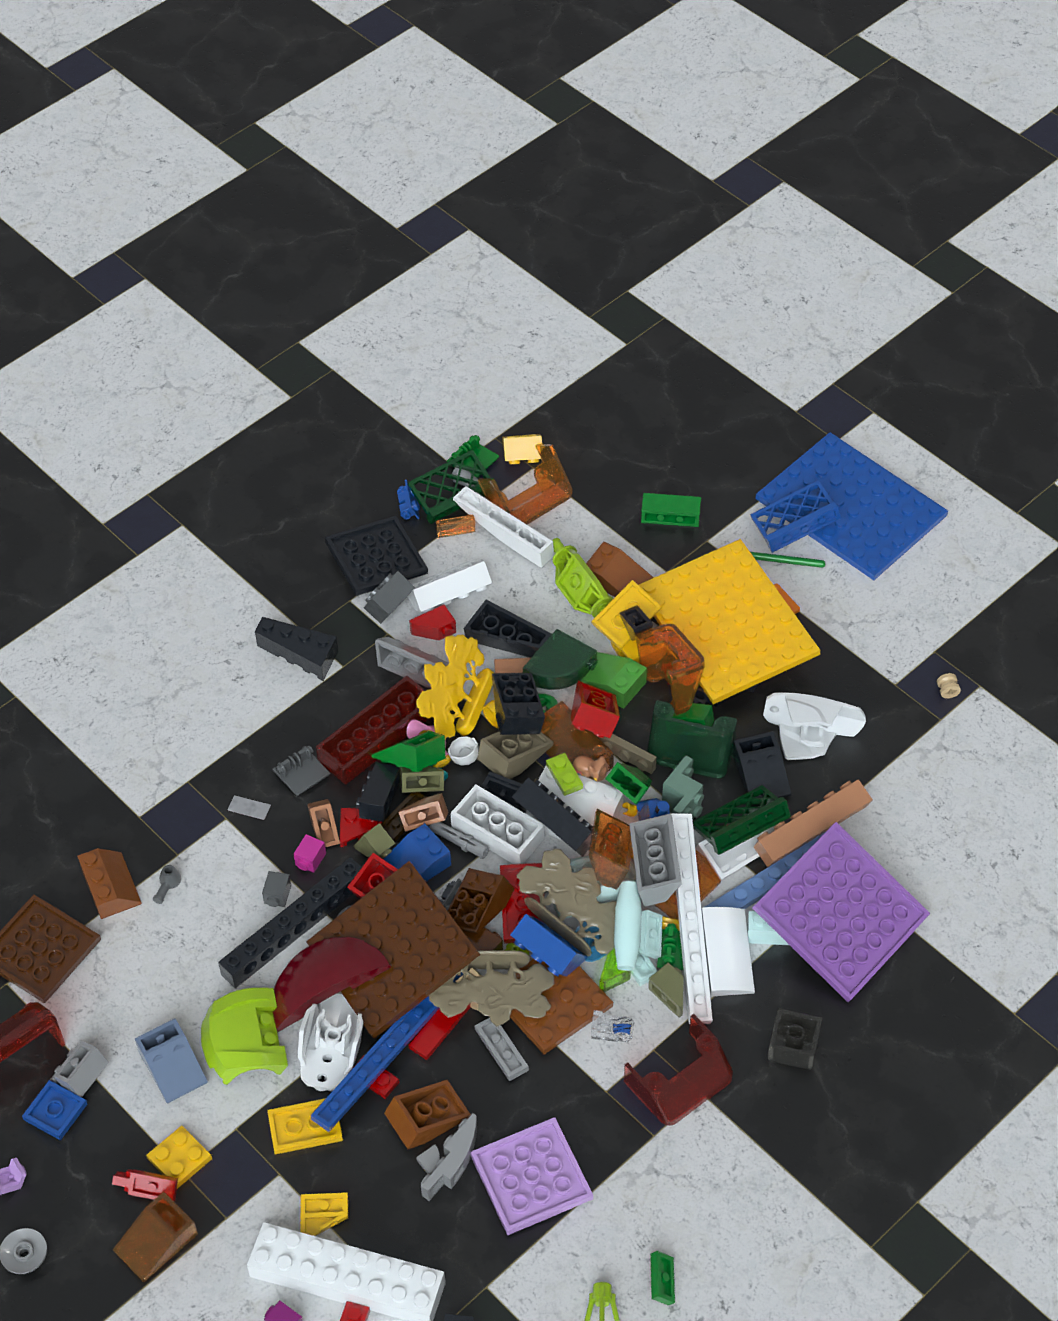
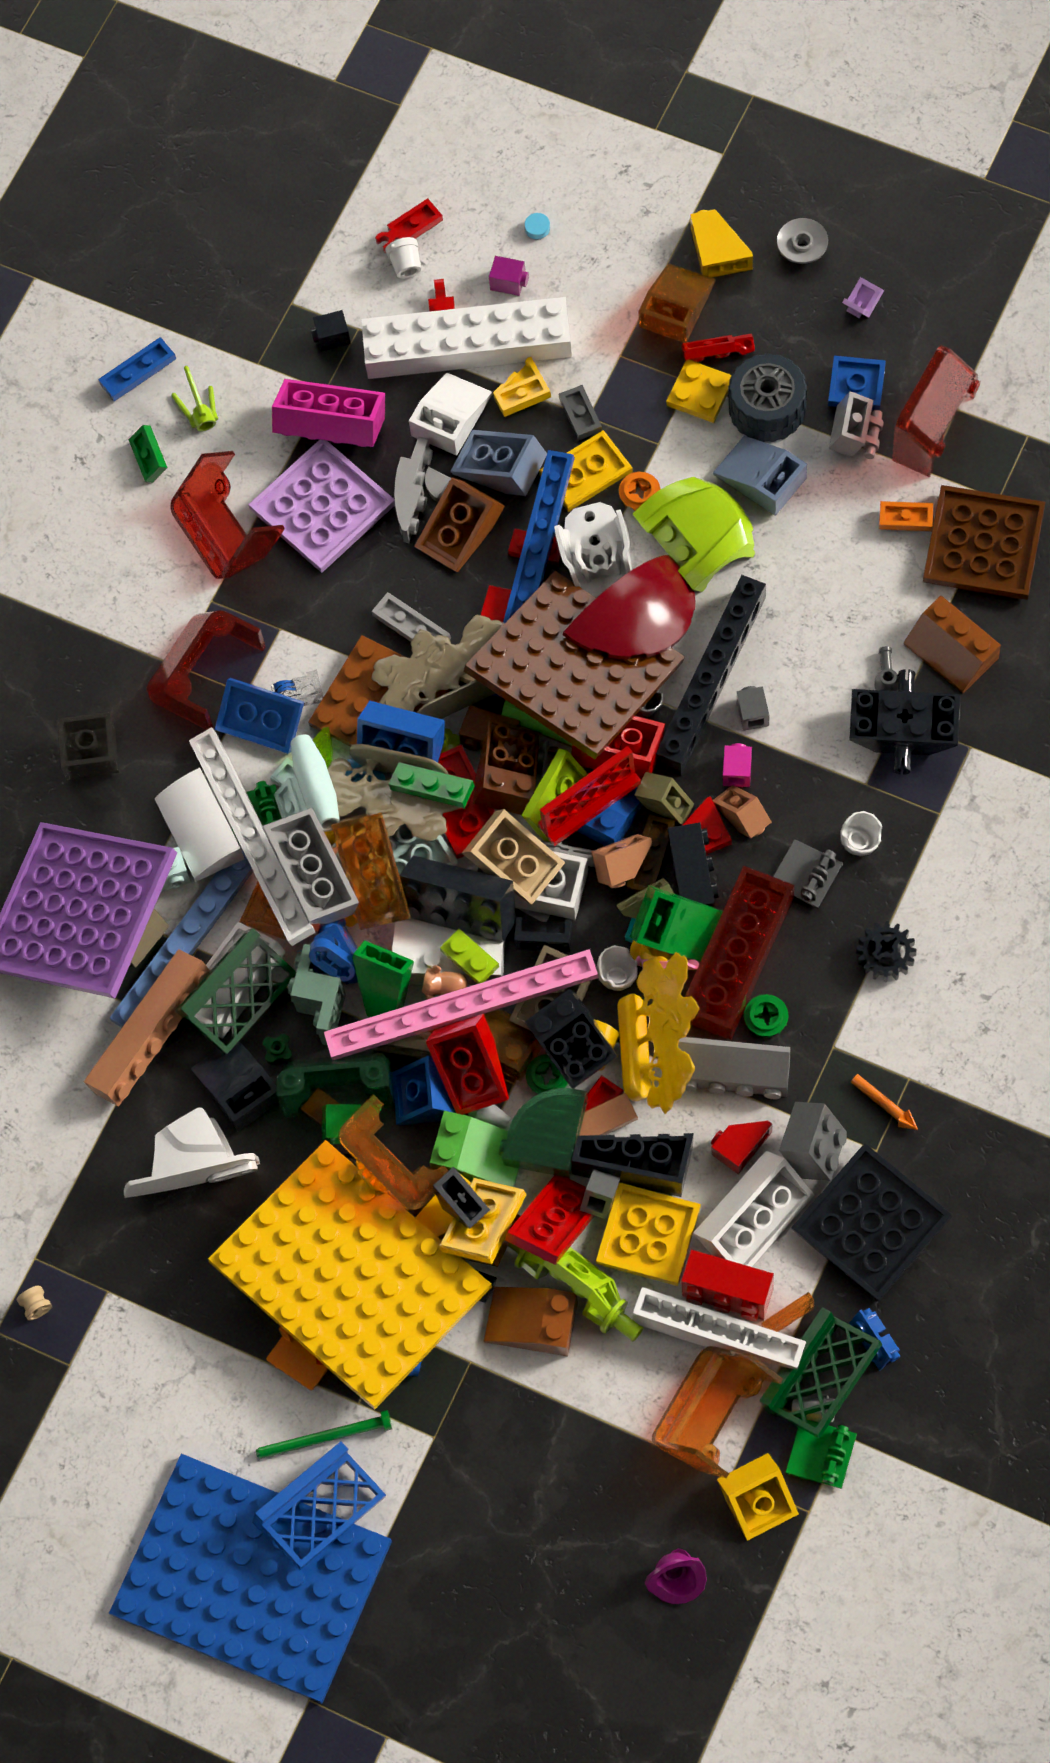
camera: 165 degrees right, 15 degrees up
flat silver sticker [228,795,271,820] -> none
black wedge [255,617,338,681] -> none
green brick [641,493,701,527] -> none
olive slope [649,963,684,1018] -> none
none -> clear red windscreen [170,451,285,579]
none -> blue plate [215,678,304,754]
none -> dark green plate [263,1034,292,1063]
none -> dark pink brick [272,379,385,447]
none -> blue beam [309,938,355,982]
none -> bright pink plate [324,949,598,1060]
none -> green plate [388,762,475,808]
none -> blue slope [392,1056,456,1125]
none -> white slope [409,373,493,456]
none -> sand blue slope [451,430,547,496]
none -> tan slope [462,809,565,905]
none -> red plate [505,1173,595,1265]
none -> lime plate [521,749,588,842]
none -> red fence [537,746,641,846]
none -> dark grey plate [559,385,602,441]
none -> dark grey brick [580,1169,620,1219]
none -> yellow plate [596,1182,701,1286]
none -> orange gear [619,472,660,511]
none -> magenta helmet [645,1548,707,1604]
none -> red brick [681,1249,774,1321]
none -> yellow slope [690,209,753,279]
none -> black wheel [728,354,807,442]
none -> green gear [744,994,788,1038]
none -> white hair [840,811,882,856]
none -> black slope [849,669,960,775]
none -> orange piece [851,1074,918,1130]
none -> black gear [856,921,917,982]
none -> orange plate [879,501,933,532]

